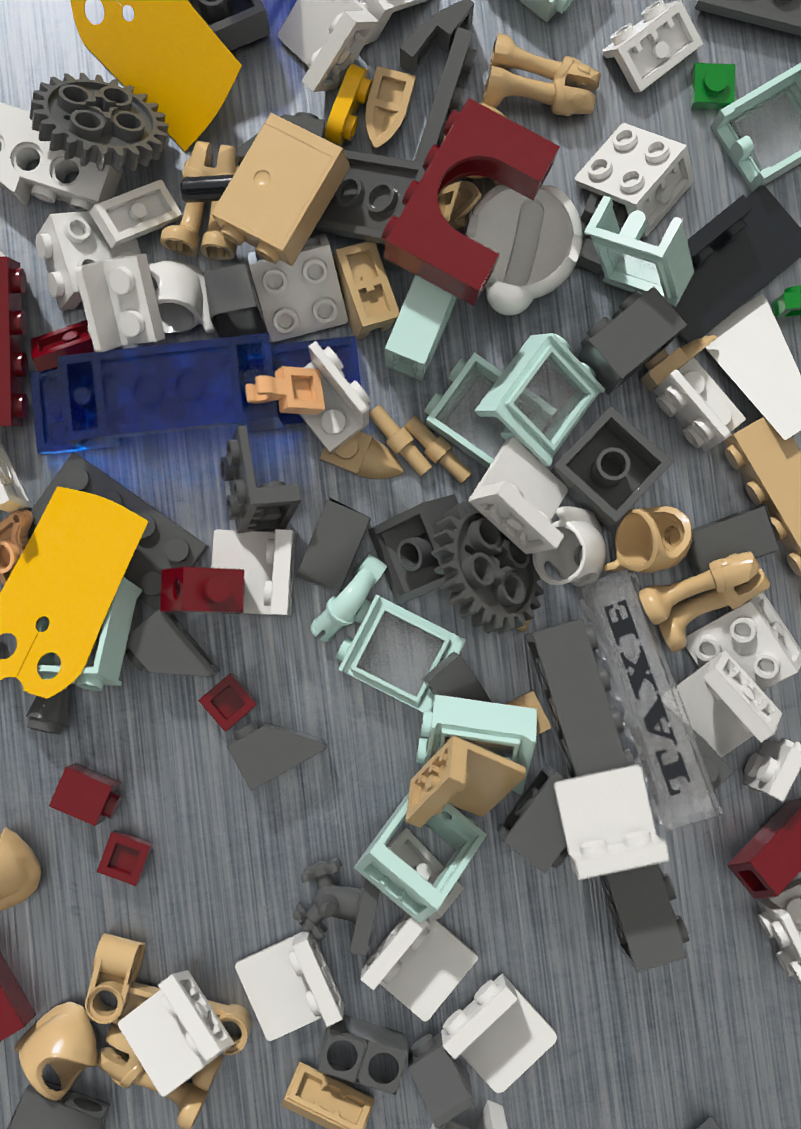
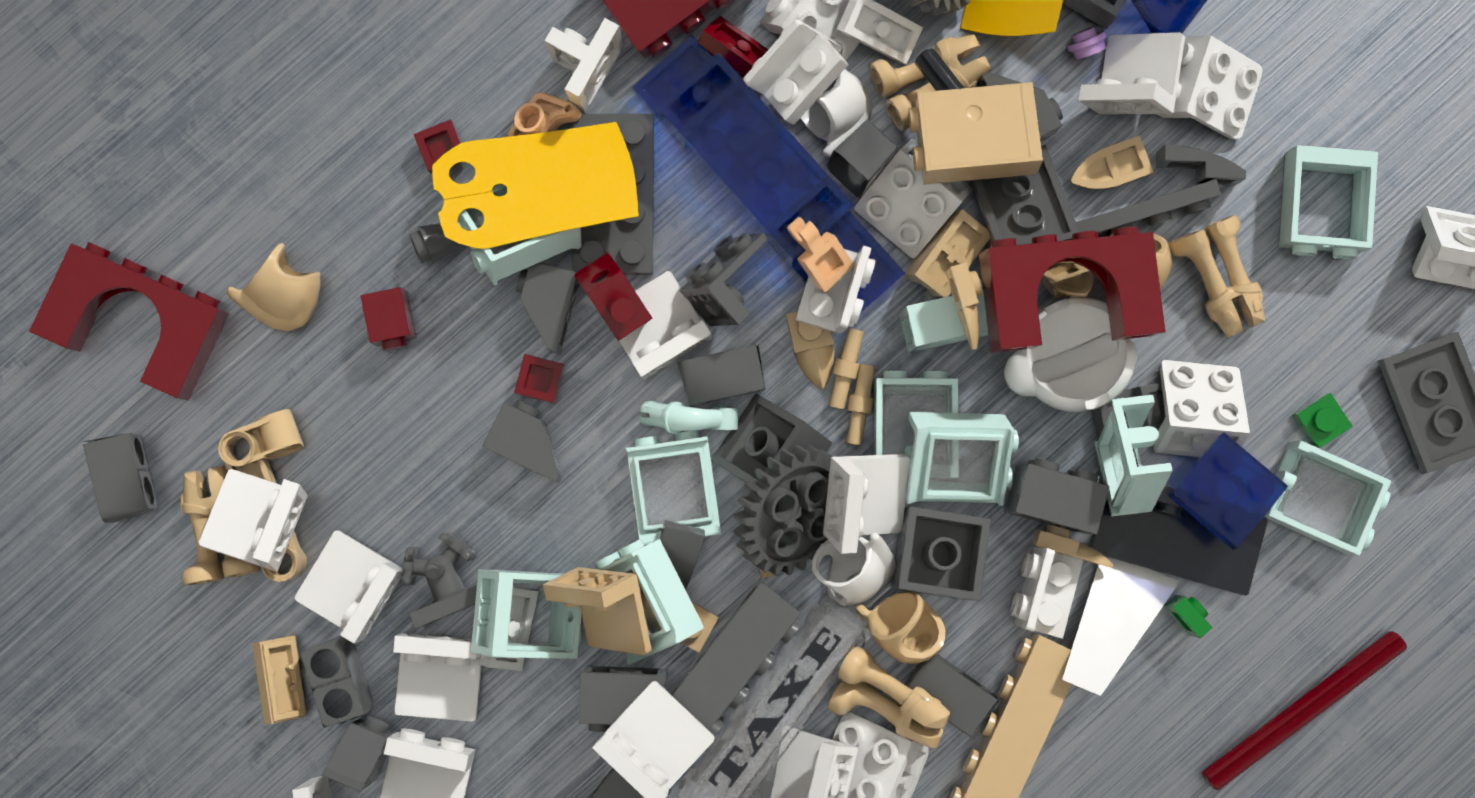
camera: 55 degrees right, 0 degrees up
tan piece [14,1001,98,1101] -> none
dark red plate [97,830,153,886] -> none
yellow plate [324,64,373,146] -> none
white bracket [602,0,703,93] -> none
none -> tan plate [946,262,982,350]
none -> lavender plate [1066,26,1107,60]
none -> clear blue plate [1168,432,1288,550]

